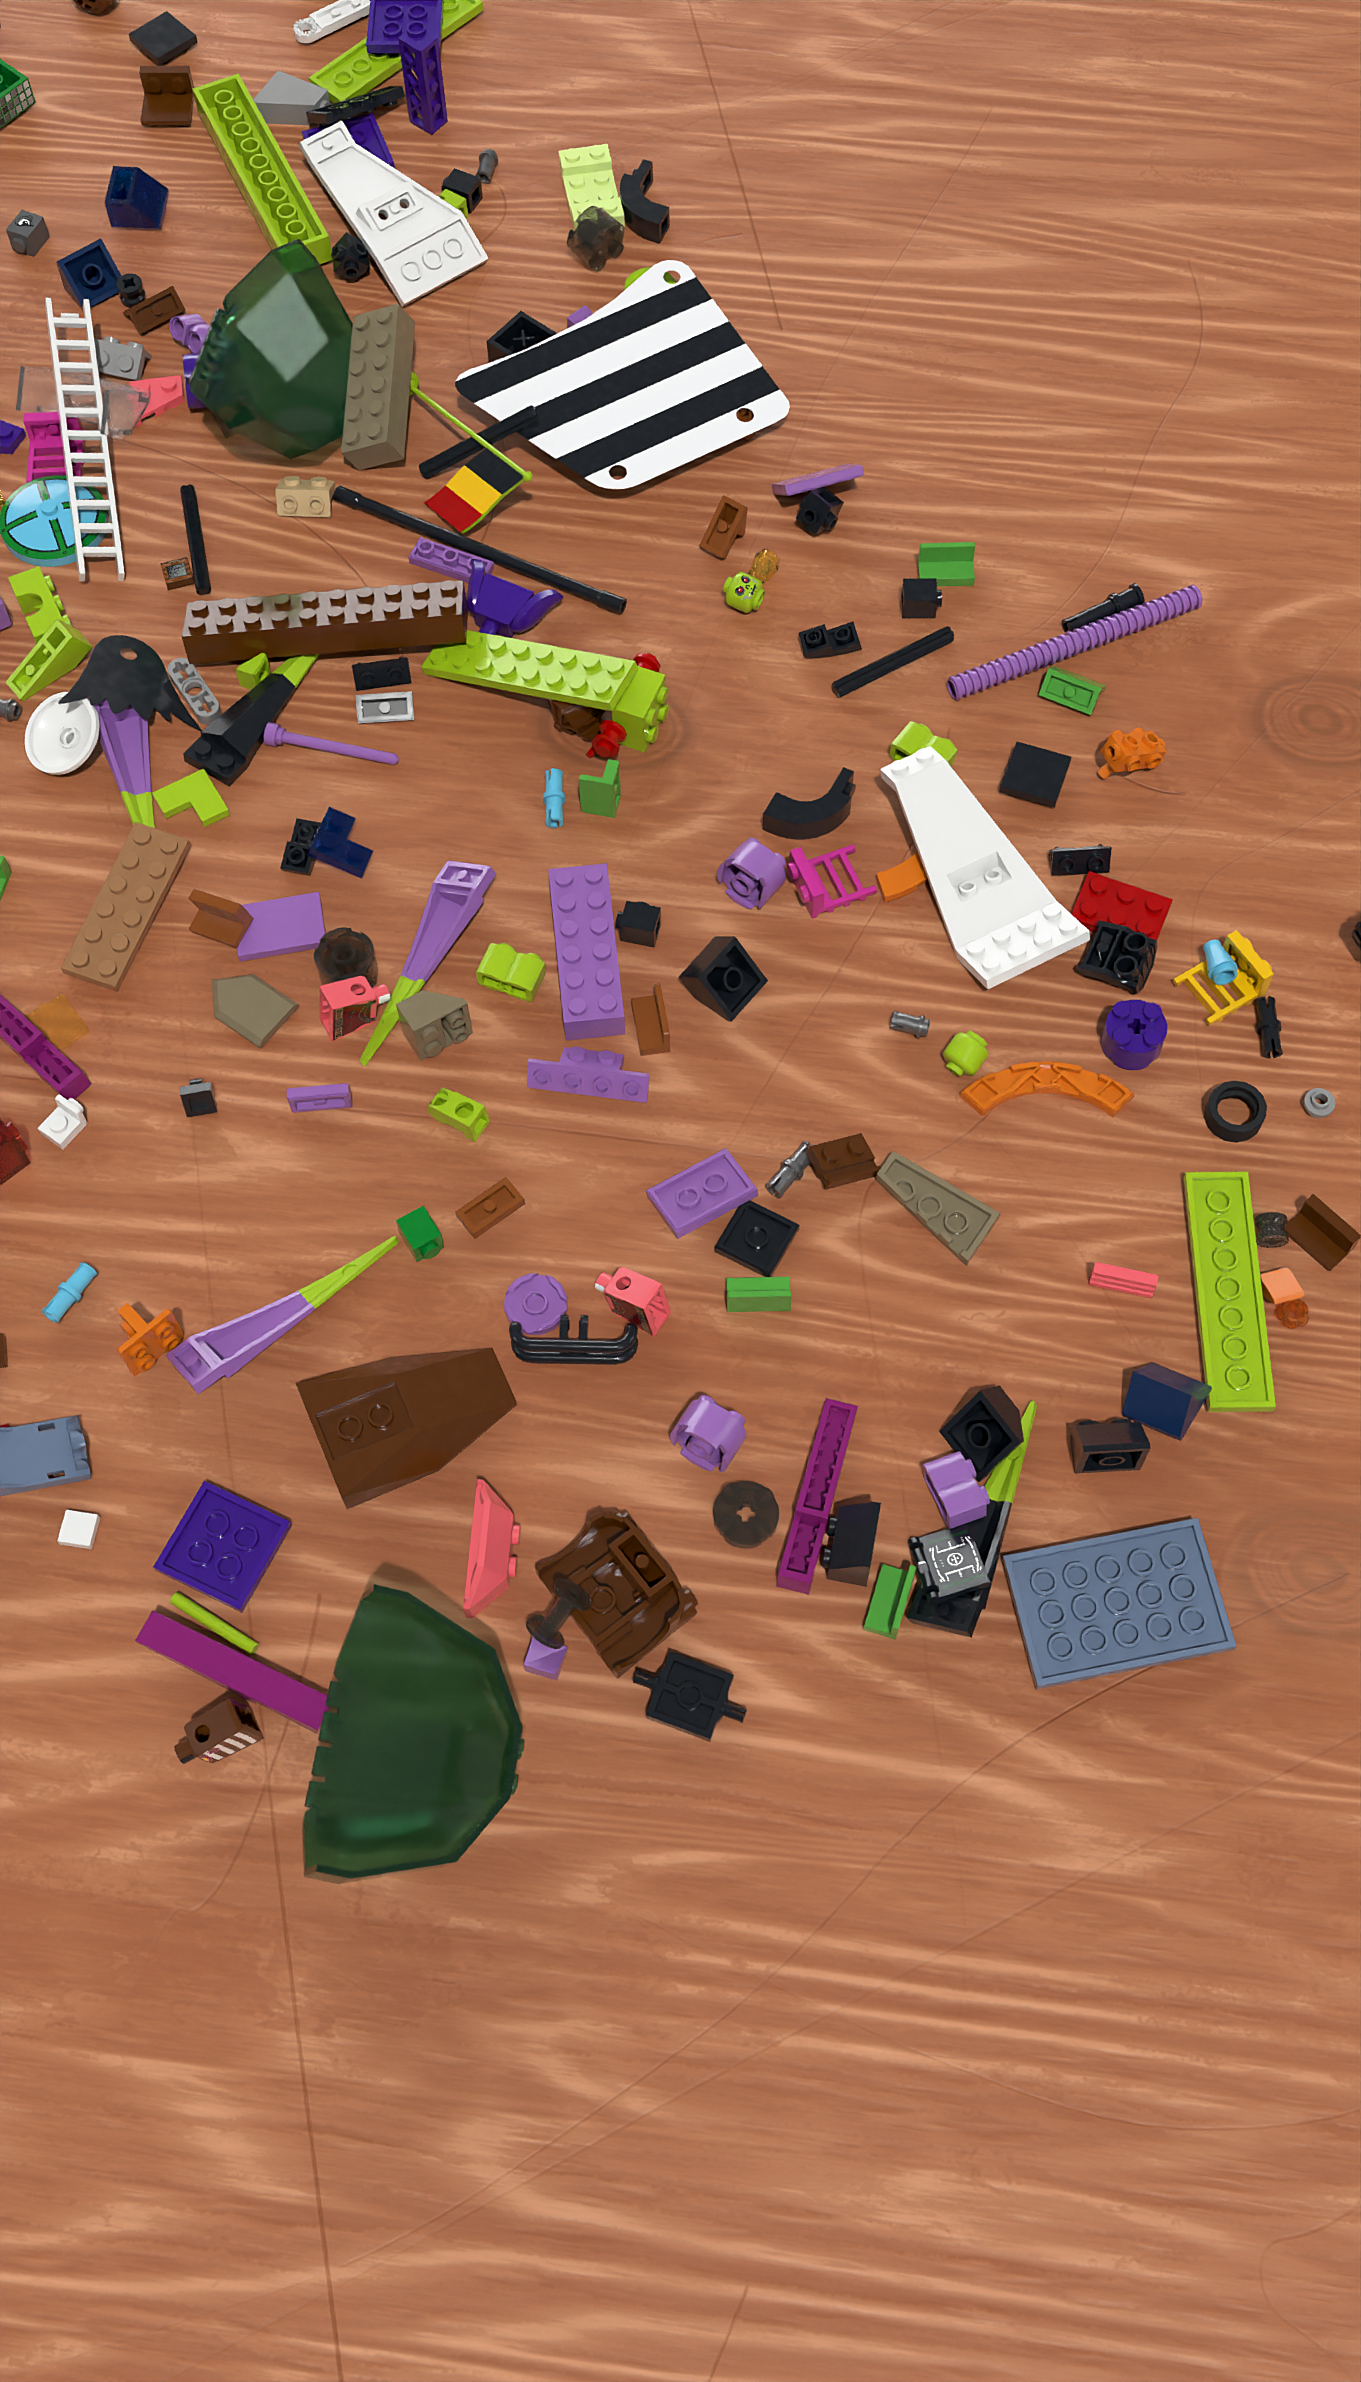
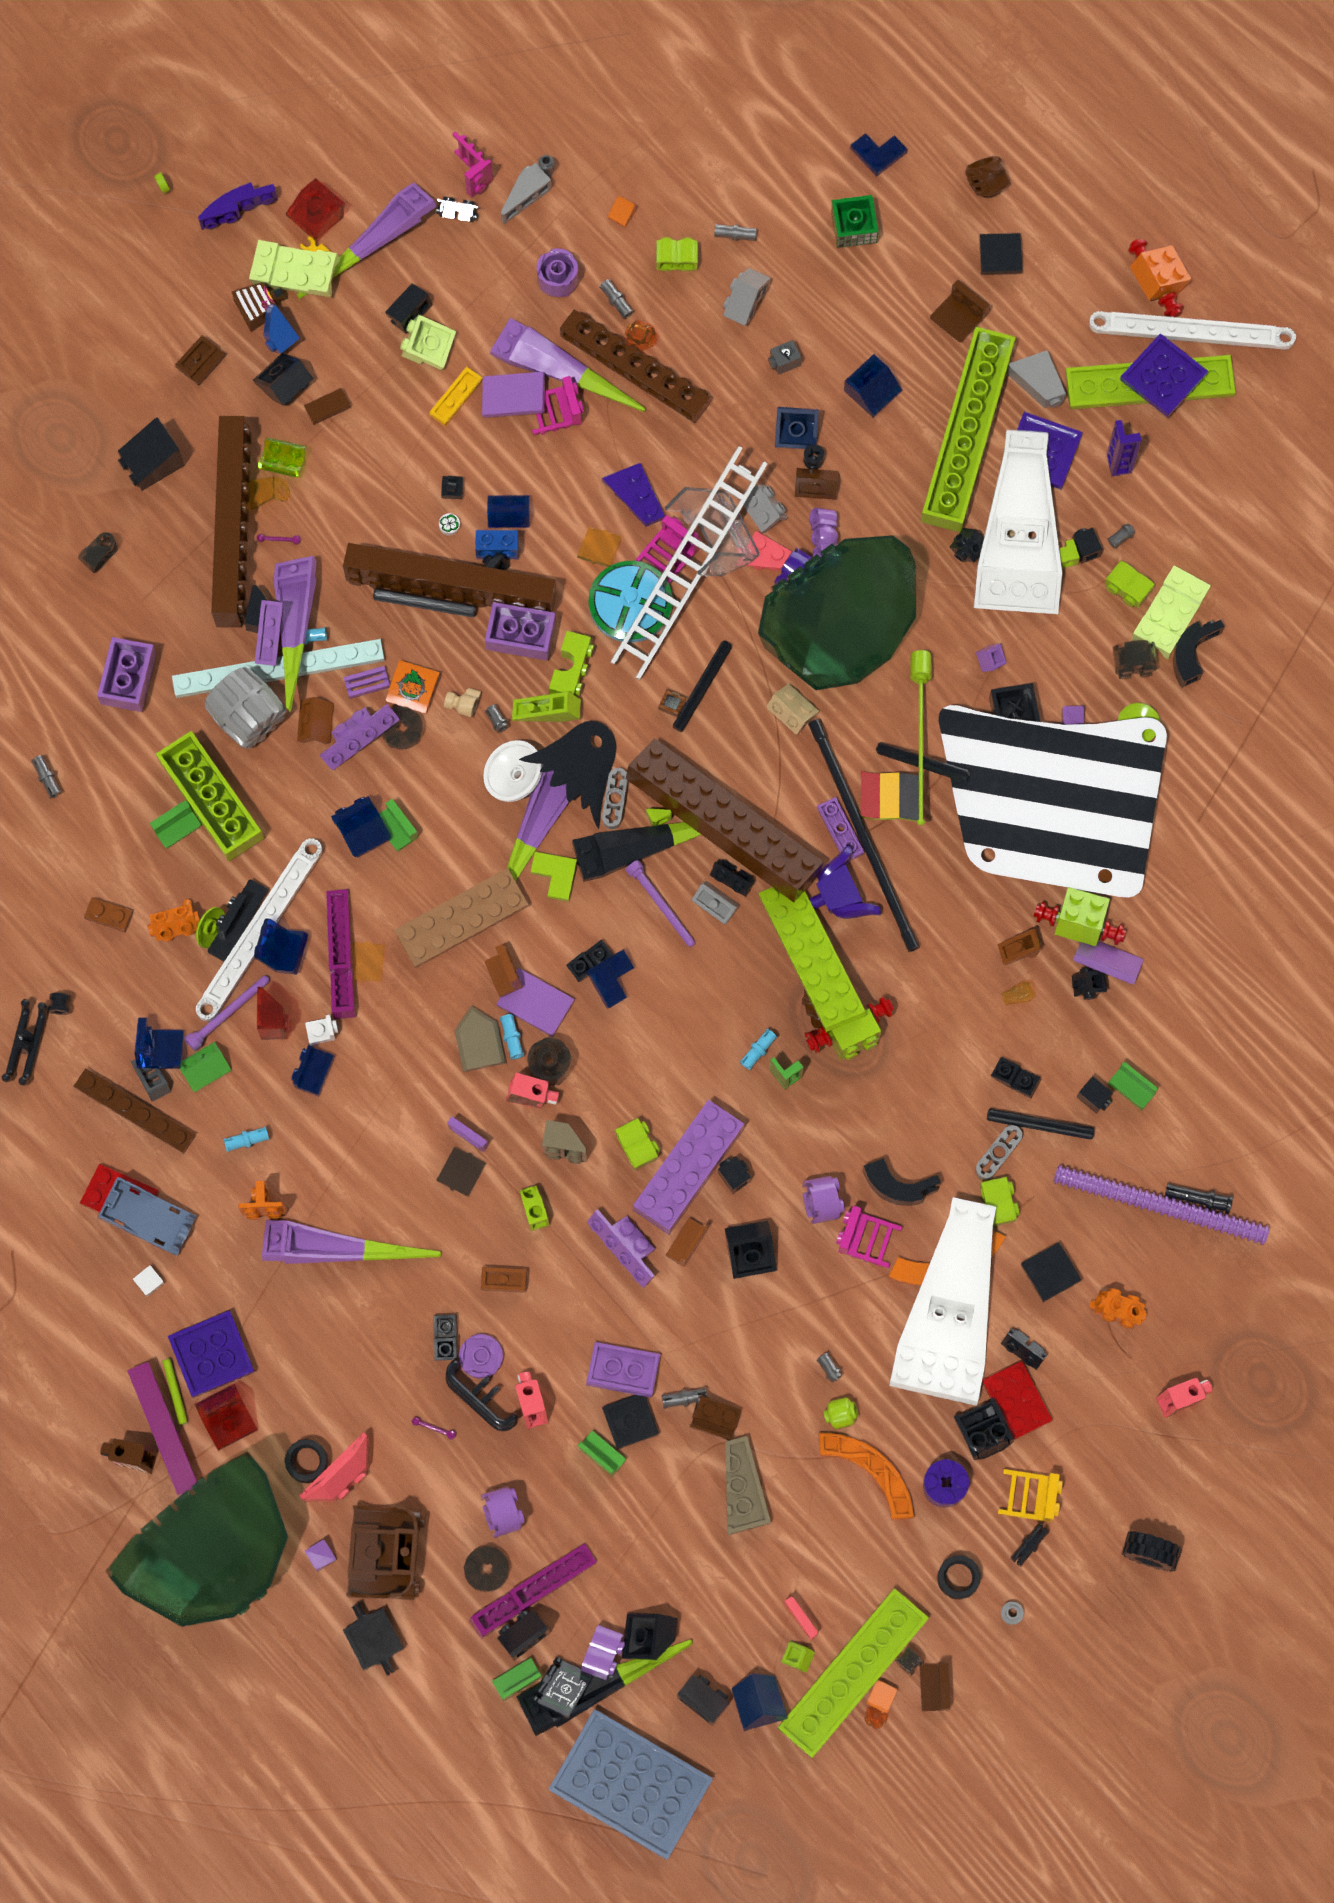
camera: 40 degrees right, 10 degrees up
black tile [180,1078,217,1117] -> none
reddish brown wedge [296,1348,517,1509] -> none
black wing [306,85,405,127] -> none
dark tan brick [341,303,415,470] -> none
medium lavender plate [360,860,496,1066] -> none
green brick [396,1206,445,1262] -> none
clear smoke piece [526,1578,592,1649] -> none
lime head [723,571,766,613] -> none
bright green panel [1039,666,1106,715] -> none
medium azure cone [1203,940,1238,985] -> none
none -> clear red slope [195,1384,258,1450]
none -> black tyre [284,1439,328,1484]
none -> clear blue bracket [291,1044,335,1097]
none -> magenta hinge [412,1417,456,1440]
none -> black slope [434,1314,457,1361]
none -> clear smoke piece [436,1147,486,1197]
none -> medium azure pin [500,1014,524,1060]
none -> lime slope [781,1641,815,1673]
none -> light grey beam [975,1125,1022,1180]
none -> medium lavender slope [976,644,1007,672]
none -> lime brick [1033,887,1126,947]
none -> lime brick [1105,561,1155,608]
none -> coral torso [1156,1378,1212,1418]

